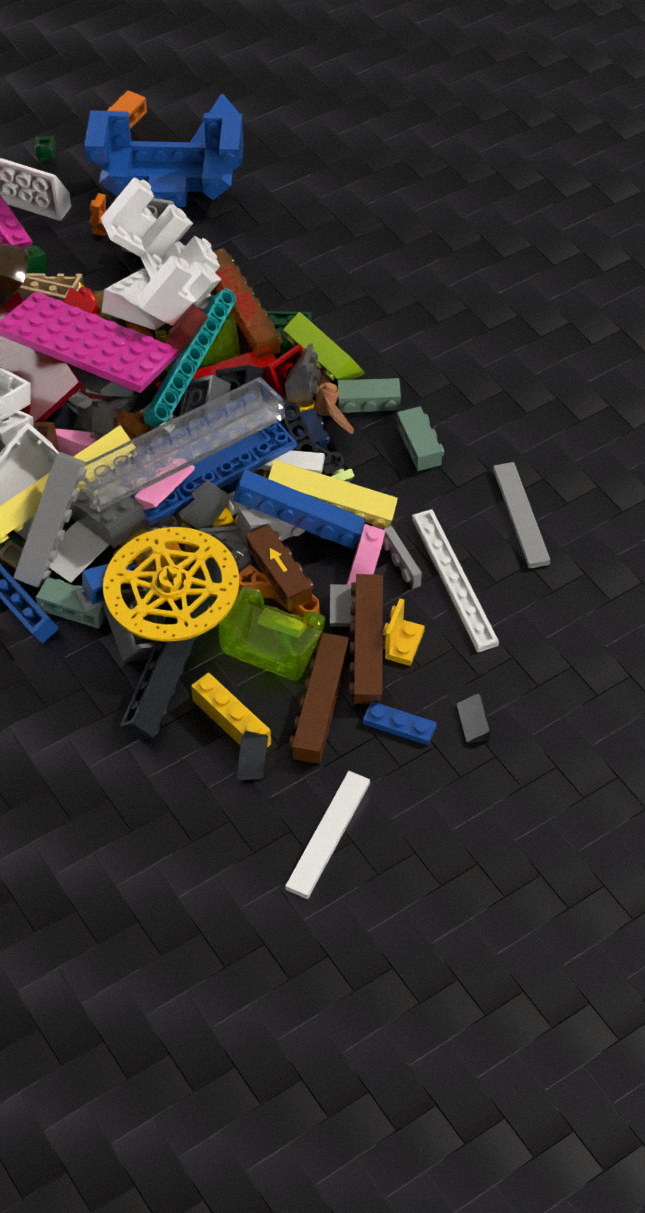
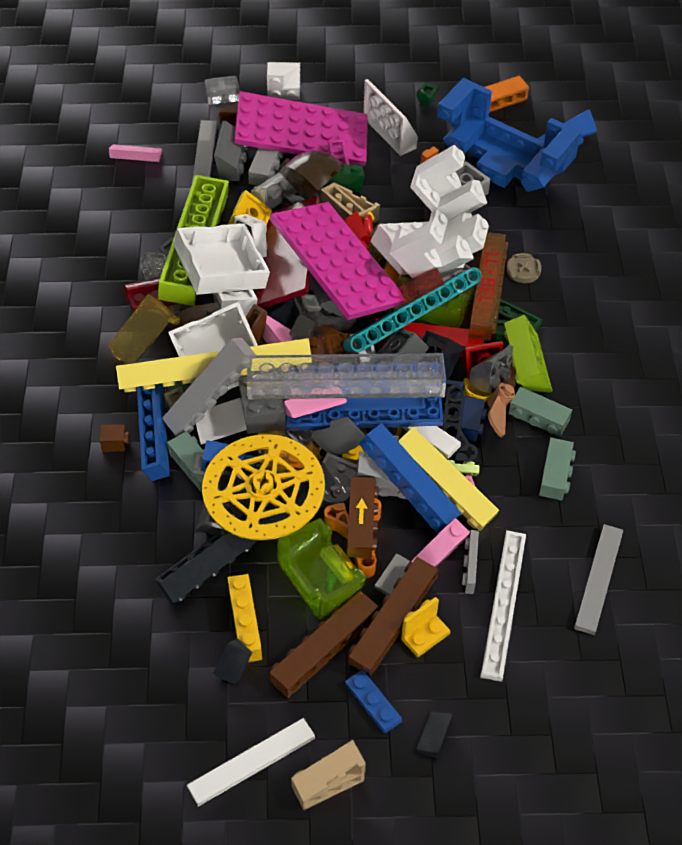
camera: 30 degrees right, 0 degrees up
none -> tan wedge [291,740,366,810]
none -> dark tan tile [506,253,542,283]

